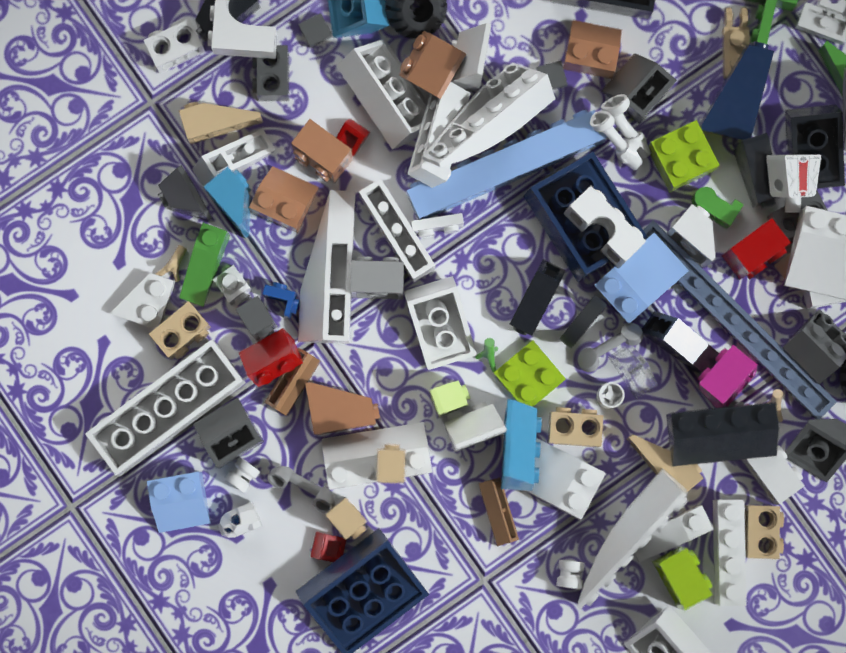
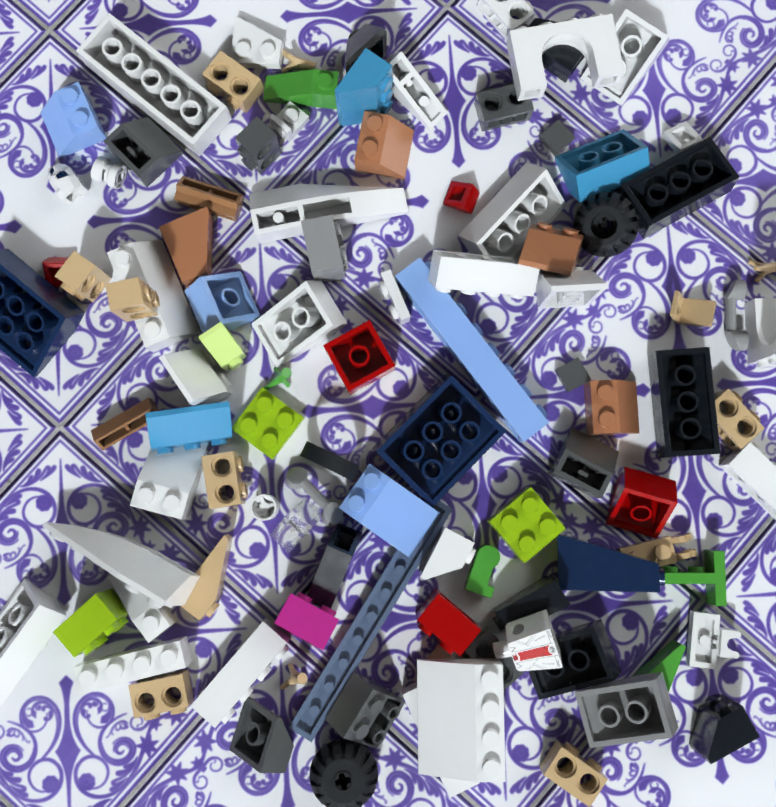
camera: 80 degrees right, 0 degrees up
tan slope [179,102,263,144] -> none
red brick [239,328,303,387] -> none
blue bracket [263,282,300,319] -> none
light grey bar [267,466,335,513] -> none
nougat brick [291,119,353,183] -> none
white brick [359,178,435,283] -> none
white wedge [422,63,555,167] -> none
black slope [510,259,566,336] -> none
white wheel [556,560,585,589] -> none
white arch [564,186,646,269] -> none
white piece [590,94,651,170] -> none
black slope [666,402,779,467] -> none
none -> light blue slope [185,271,261,333]
none -> red brick [323,320,395,395]
none -> red slope [606,466,678,538]

